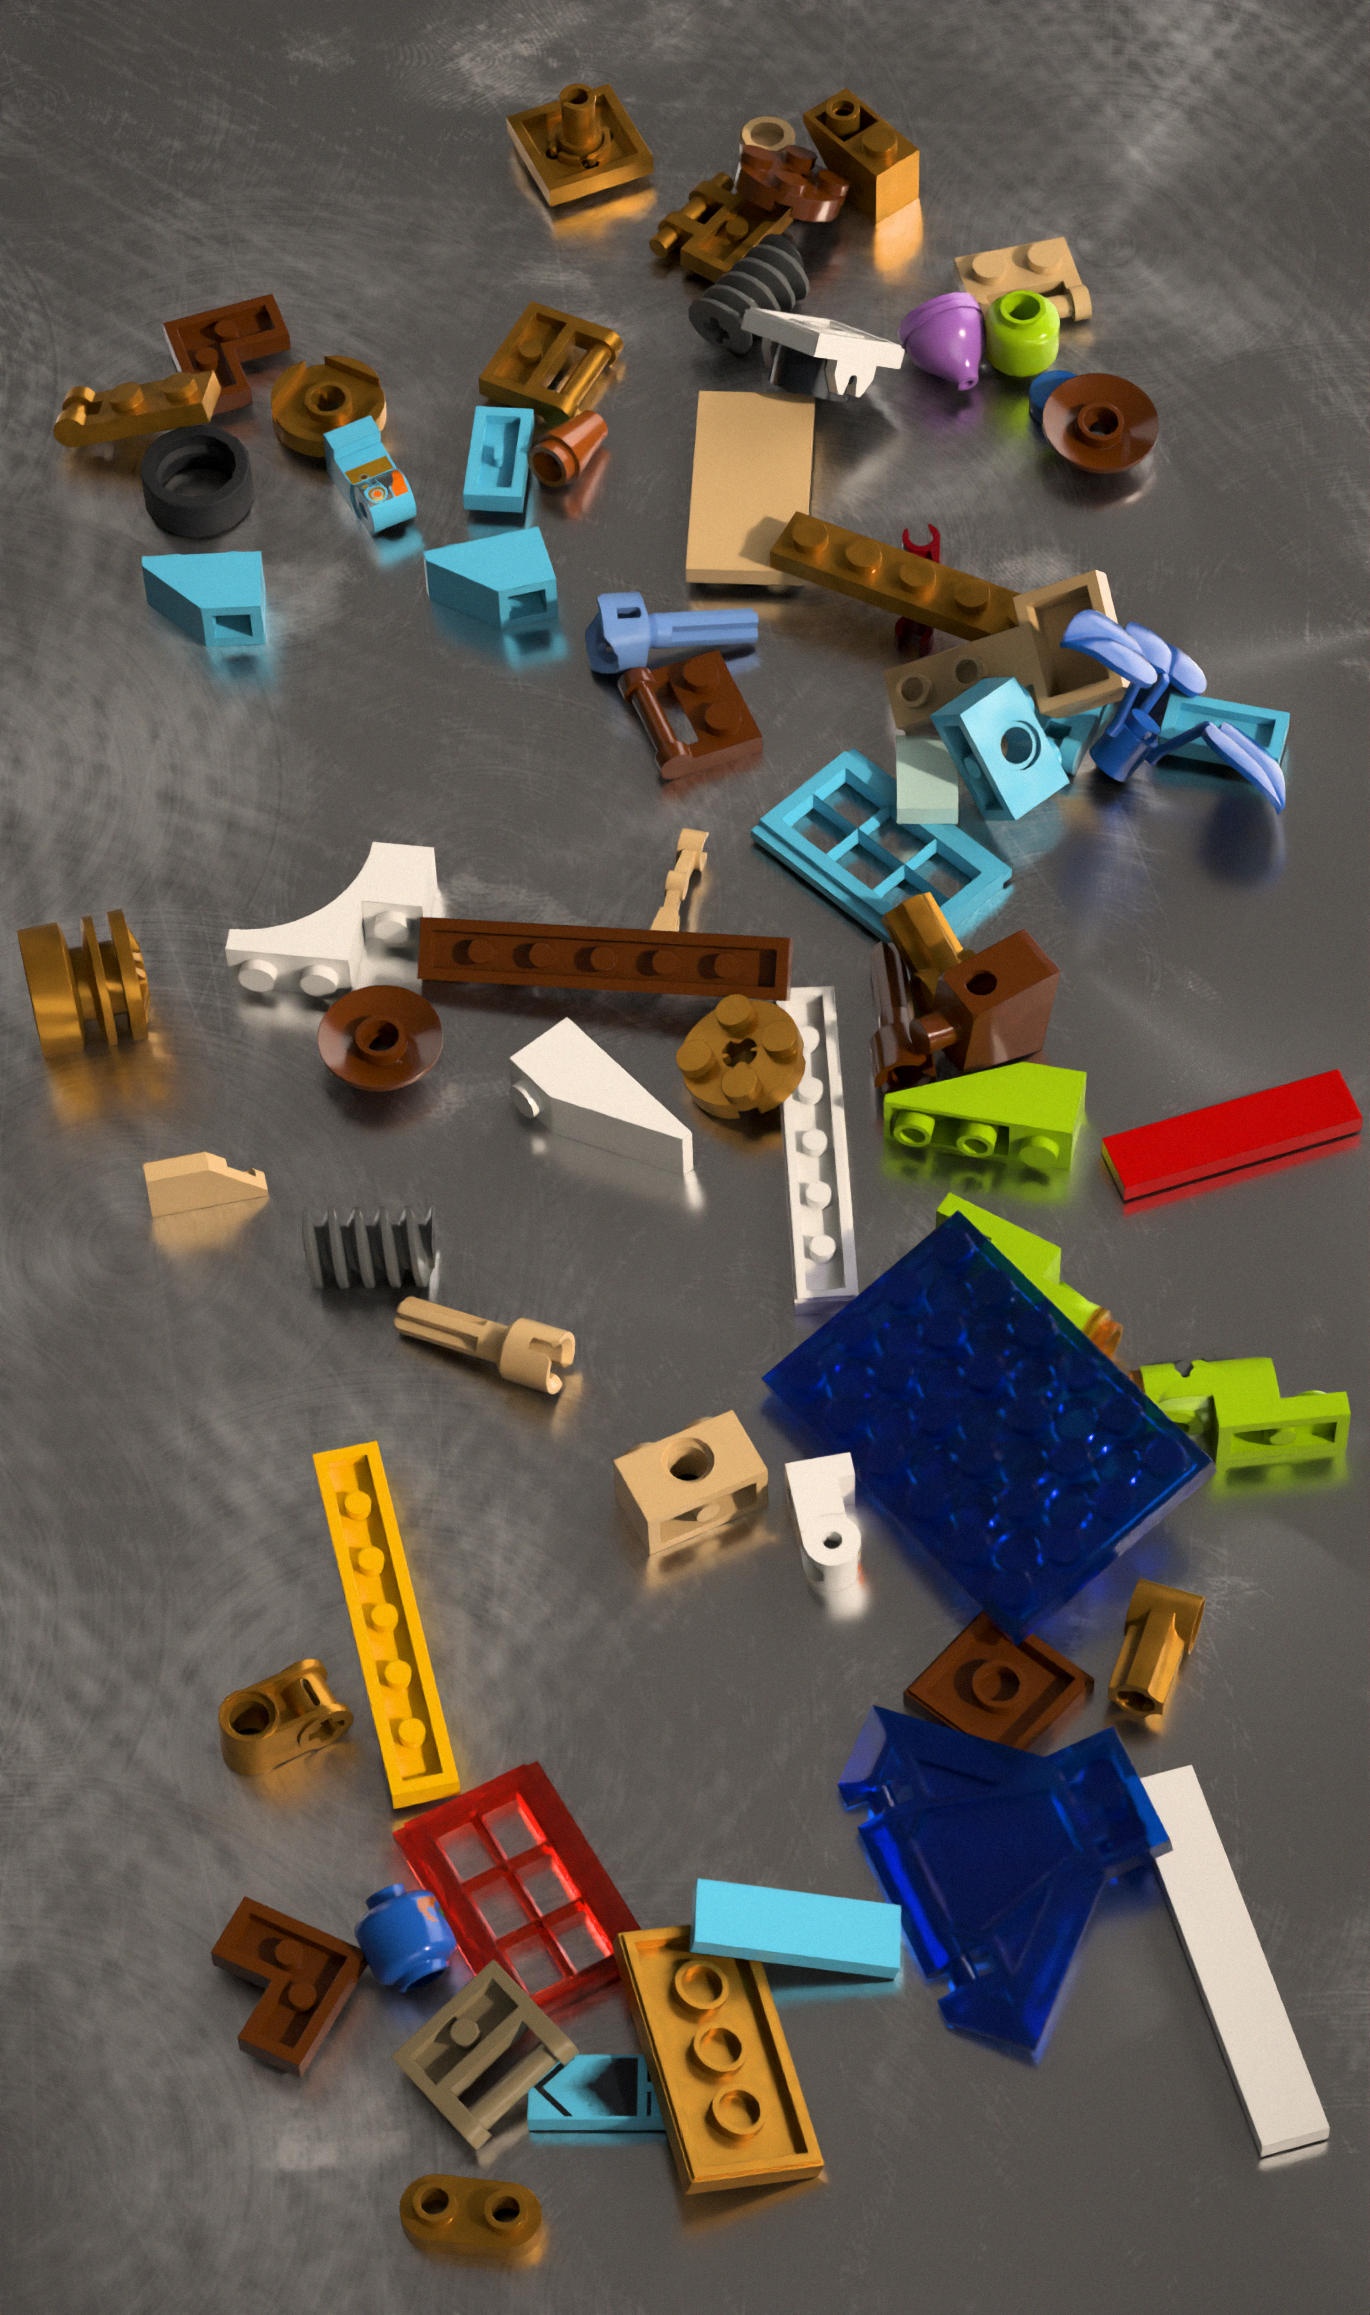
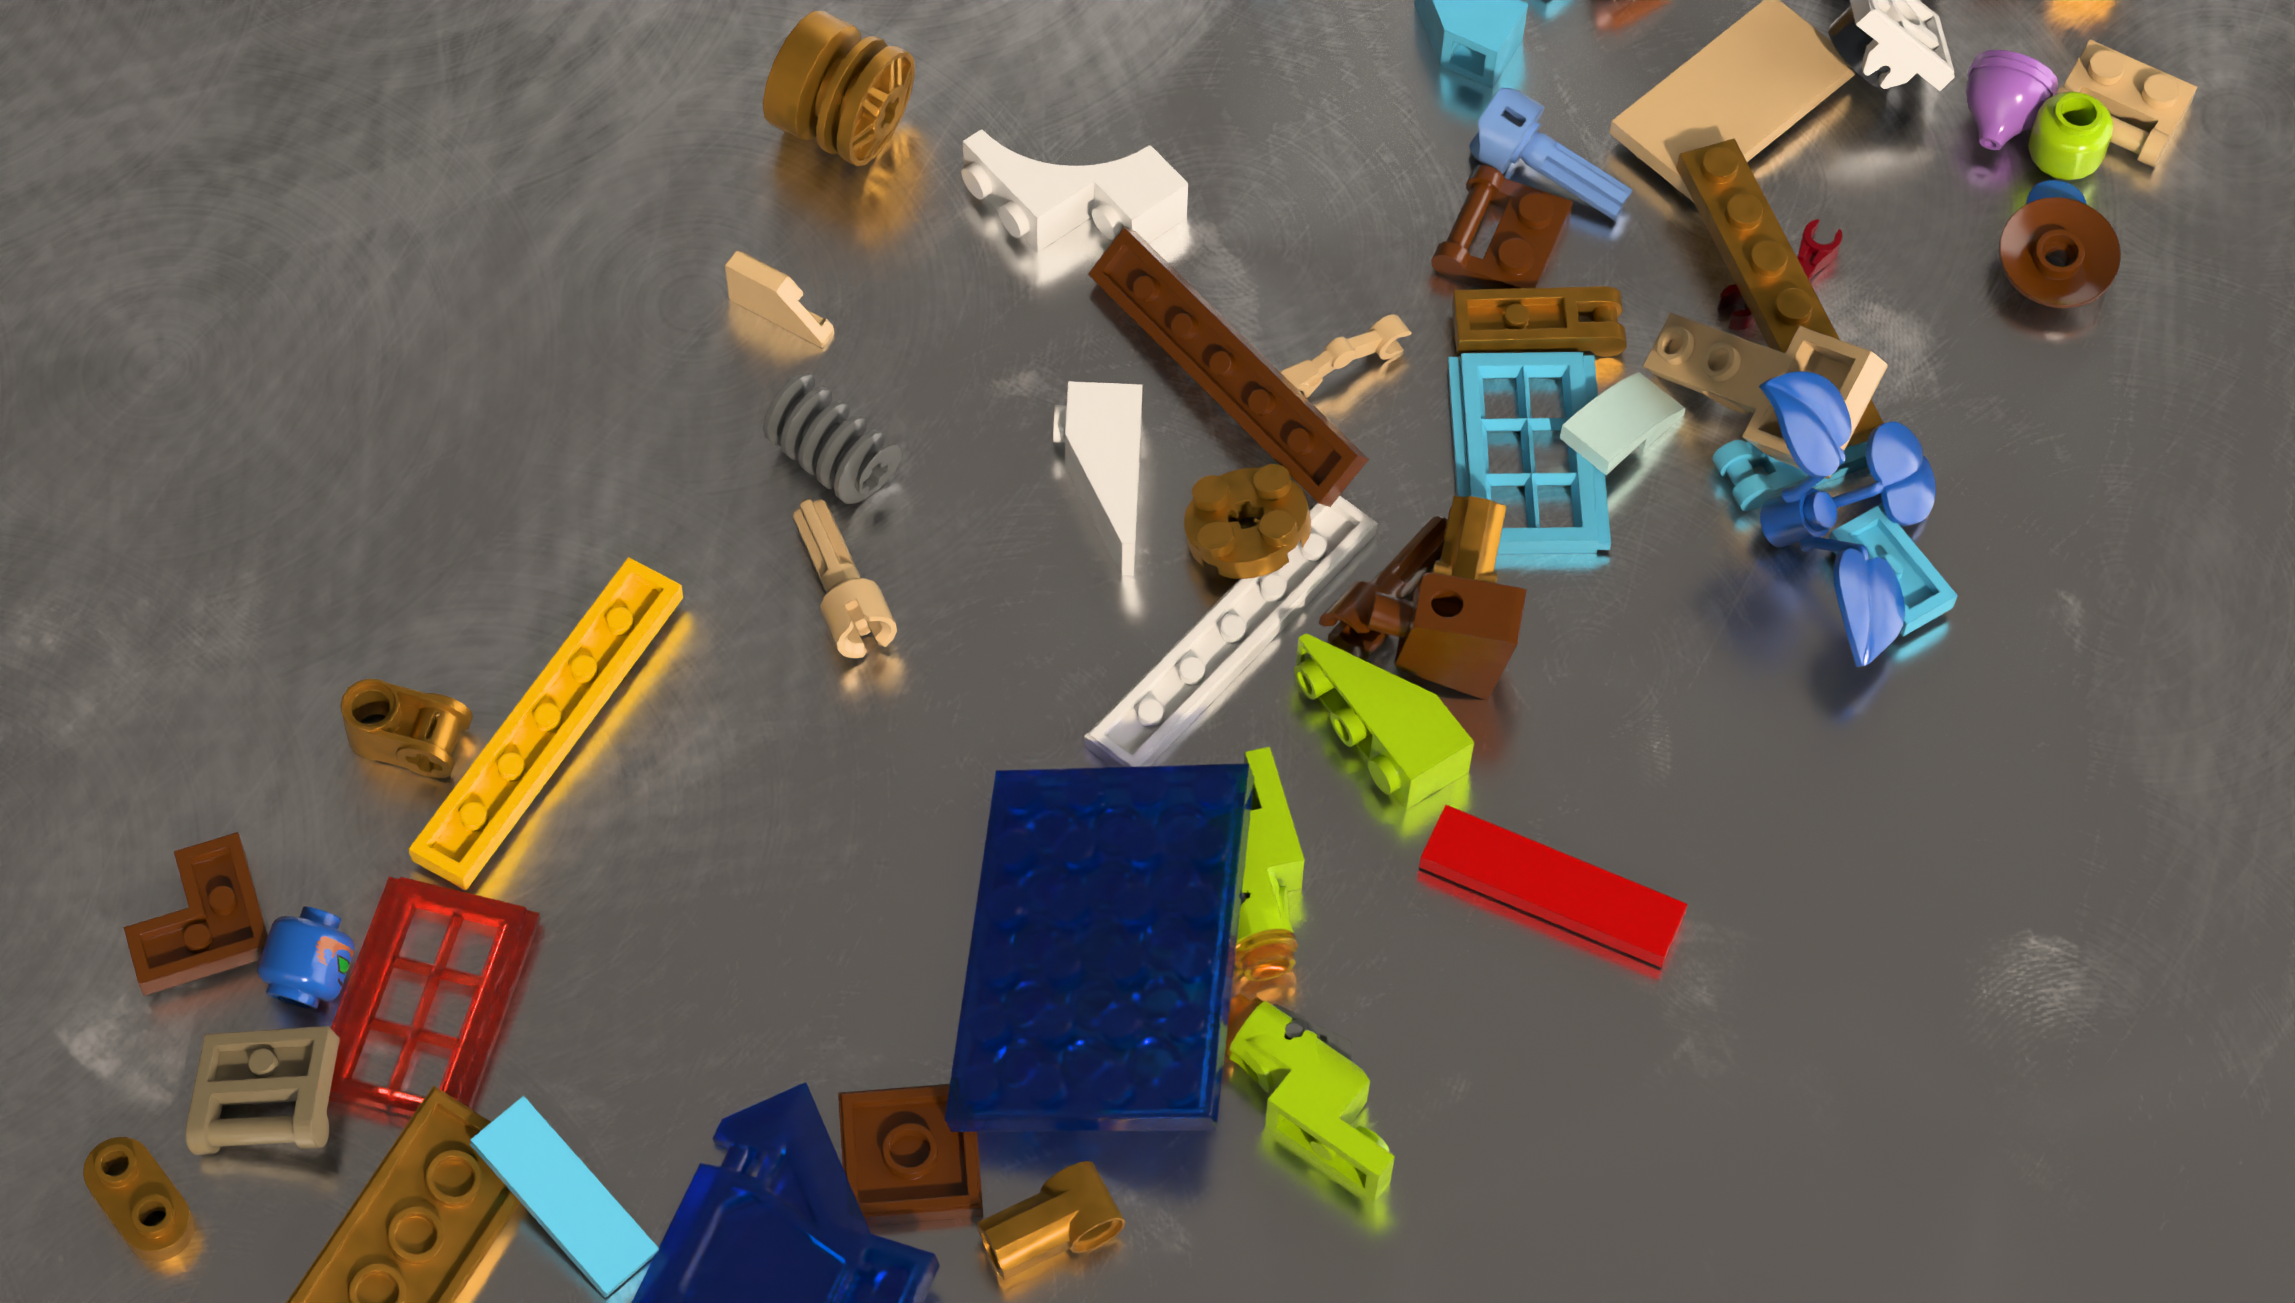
camera: 40 degrees right, 5 degrees up
reddish brown dish [317,985,443,1092] -> none
medium azure tile [527,2054,666,2130] -> none
tan brick [613,1410,769,1556] -> none
white leg [785,1452,861,1591] -> none
medium azure brick [930,677,1070,821] -> none
none -> pearl gold plate [1452,286,1627,357]

